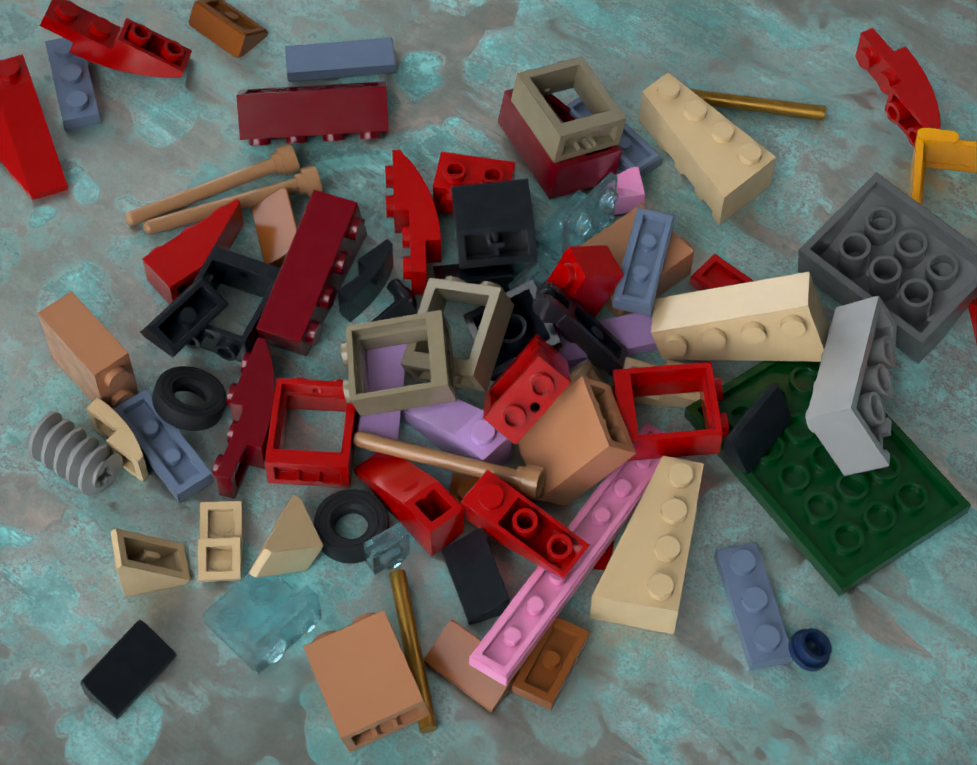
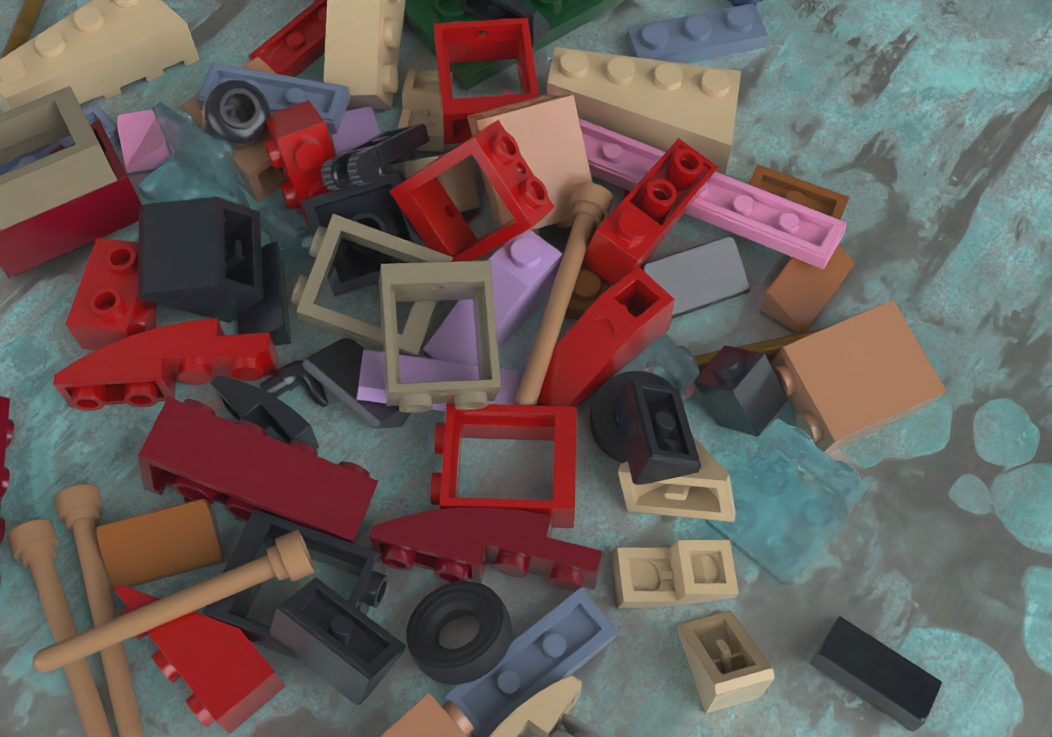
camera: 90 degrees left, 5 degrees up
none -> medium nougat piece [32,529,315,673]
none -> black head [201,80,270,150]
none -> black slope [616,380,702,485]
none -> black brick [694,345,788,437]

